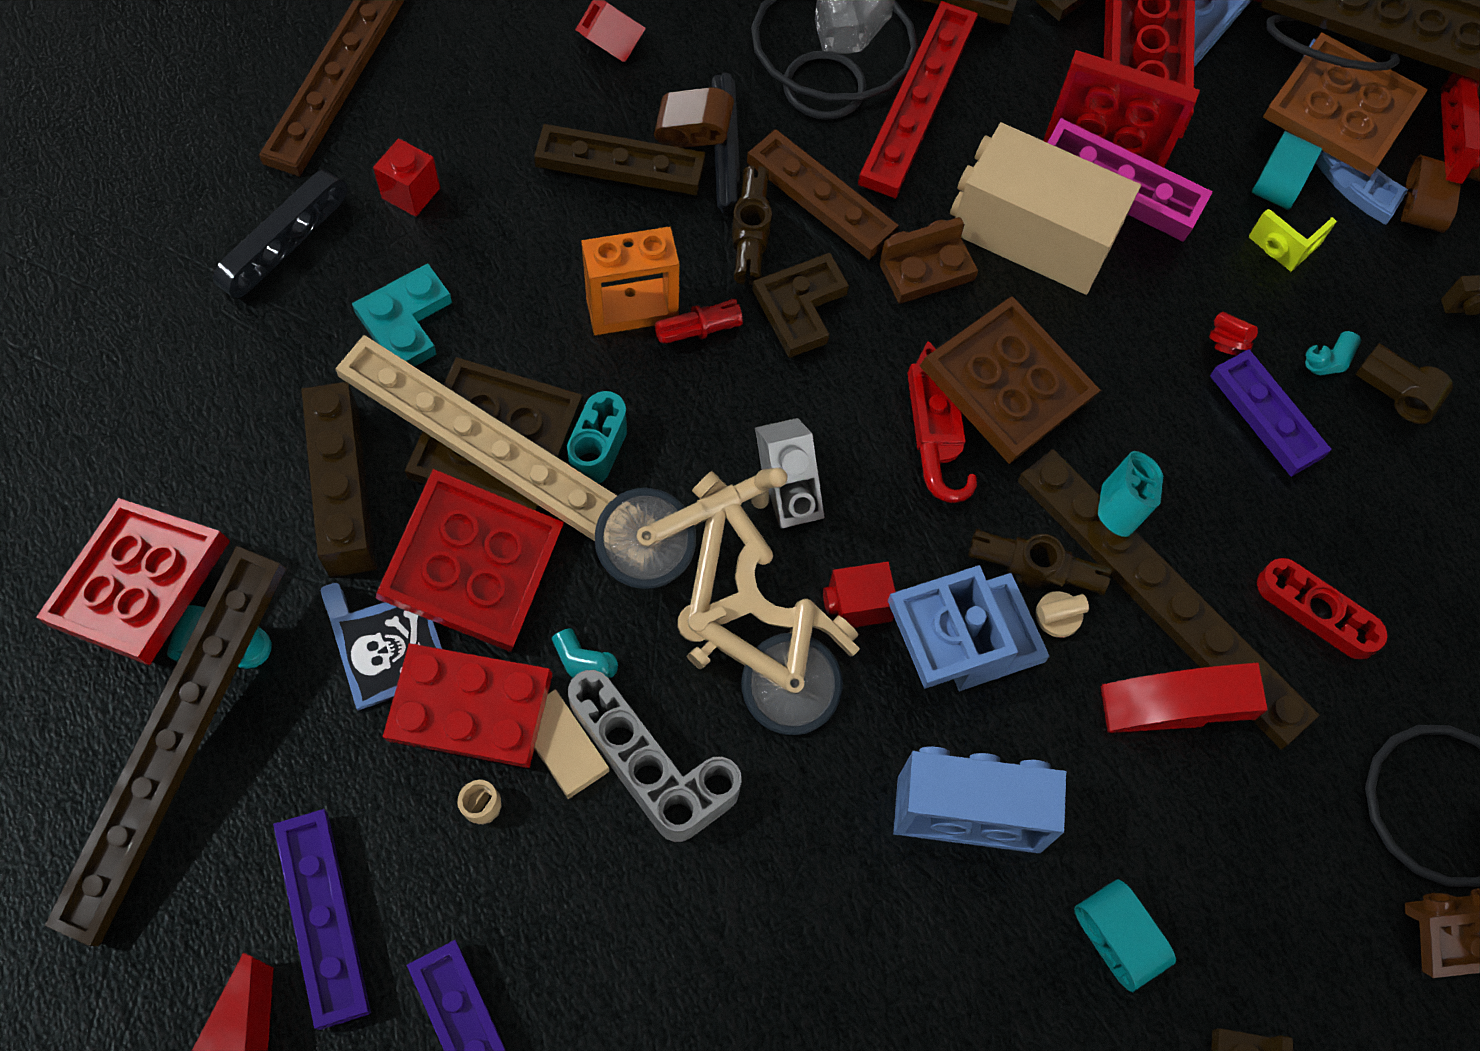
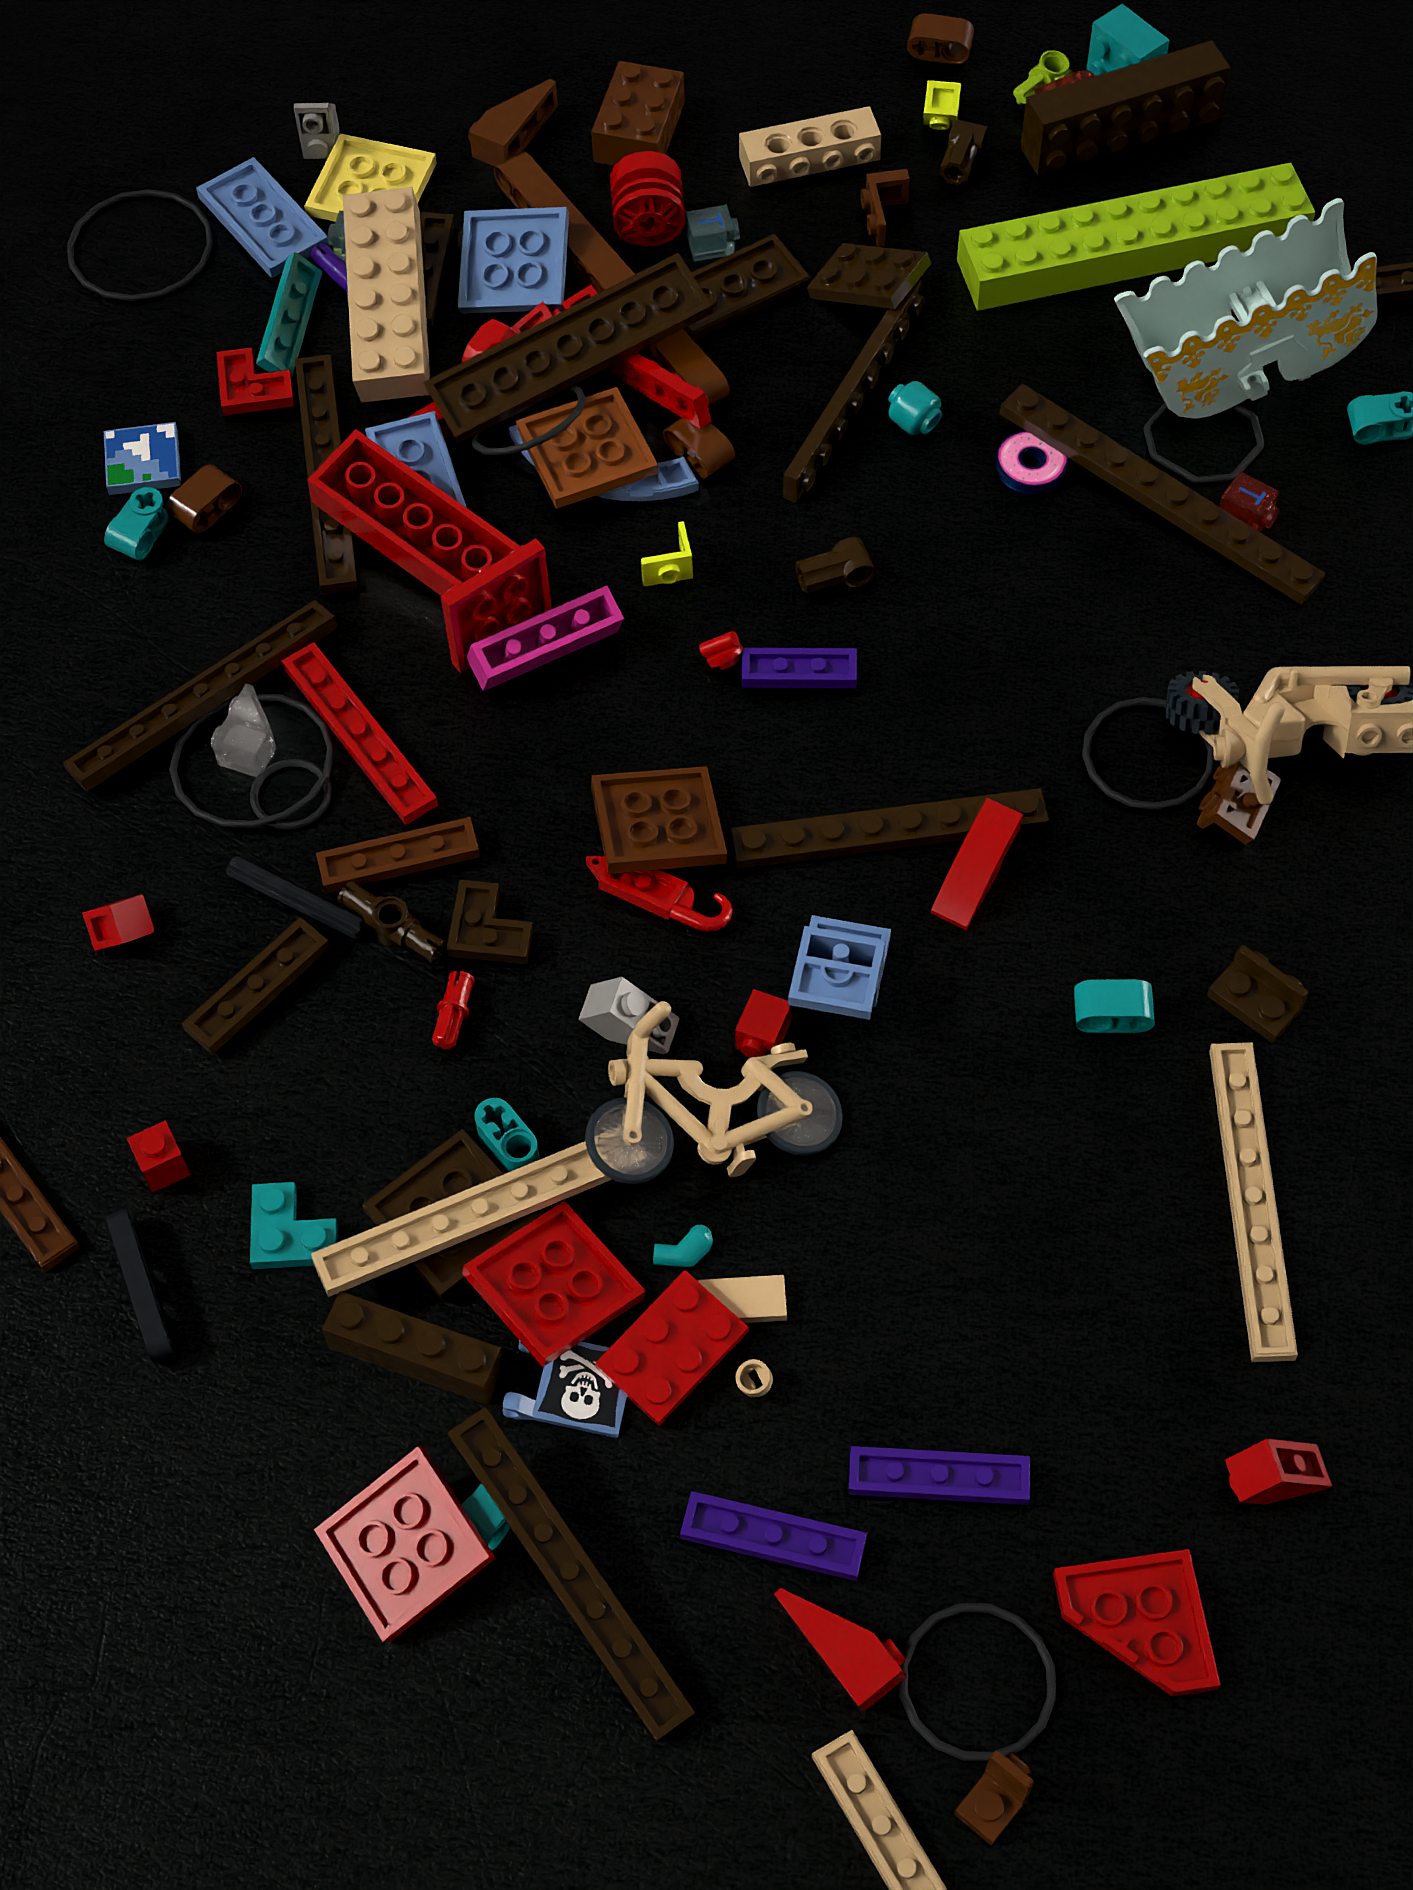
camera: 50 degrees left, 5 degrees down
light grey beam [568,670,741,842] -> none
orange window [581,227,679,335] -> none
reddish brown beam [654,88,734,148] -> none
reddish brown bracket [879,217,978,304] -> none
medium blue brick [893,747,1066,854] -> none
tan brick [950,122,1142,295] -> none
dark brown pin [968,528,1112,595] -> none
tan plate [1036,591,1089,637] -> none
teal beam [1098,451,1163,537] -> none
teal beam [1251,131,1322,211] -> none
red beam [1257,558,1387,659] -> none
teal arm [1305,331,1361,375] -> none

